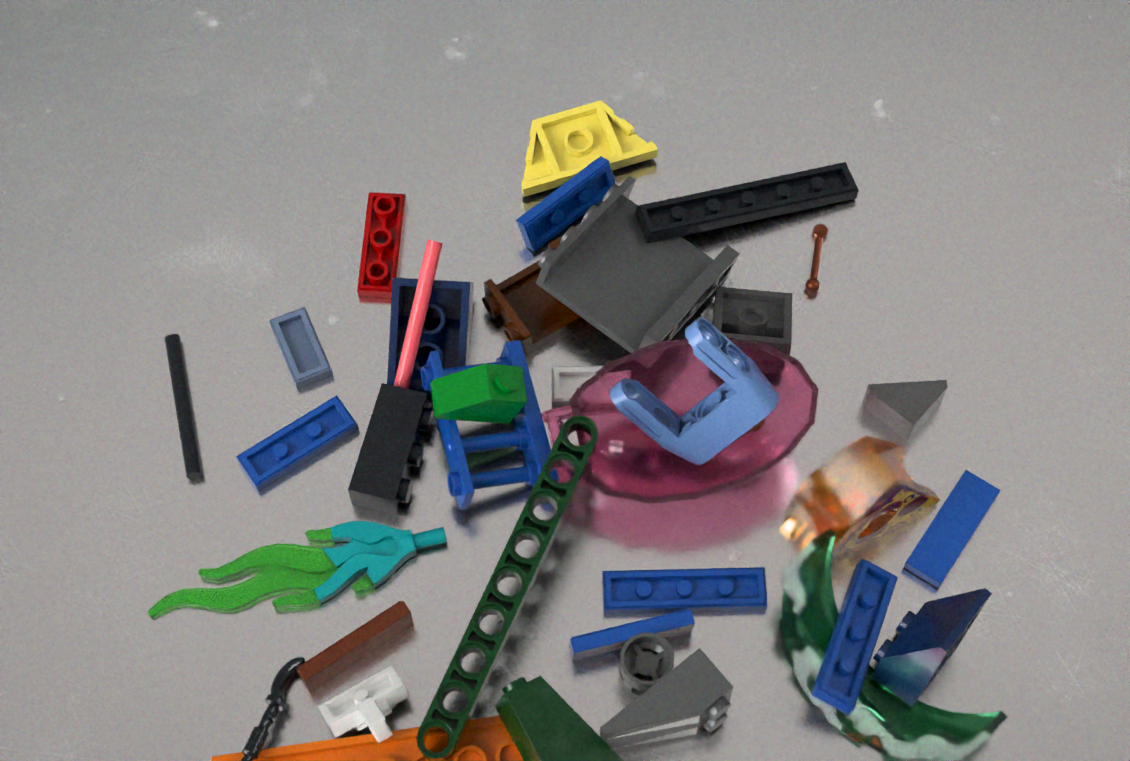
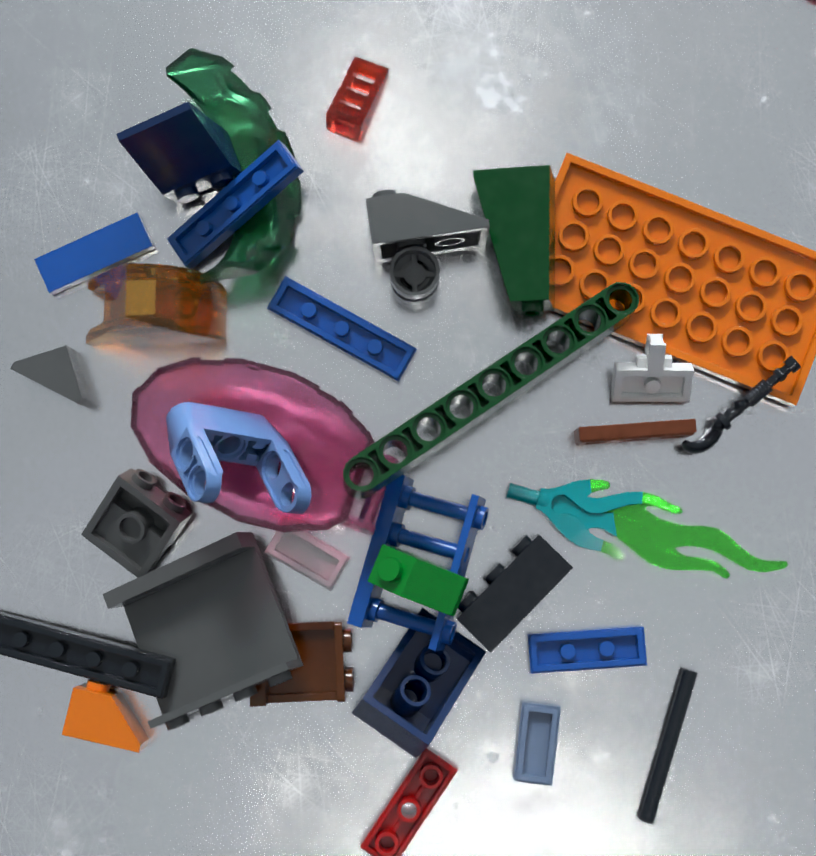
camera: 145 degrees left, 20 degrees up
coral bar [394,240,443,389] -> none
blue tile [516,156,617,252] -> none
light yellow wing [521,100,658,197] -> none
blue tile [569,609,695,661] -> none
copper hinge [805,224,828,293] -> none
none -> orange slope [62,679,149,753]

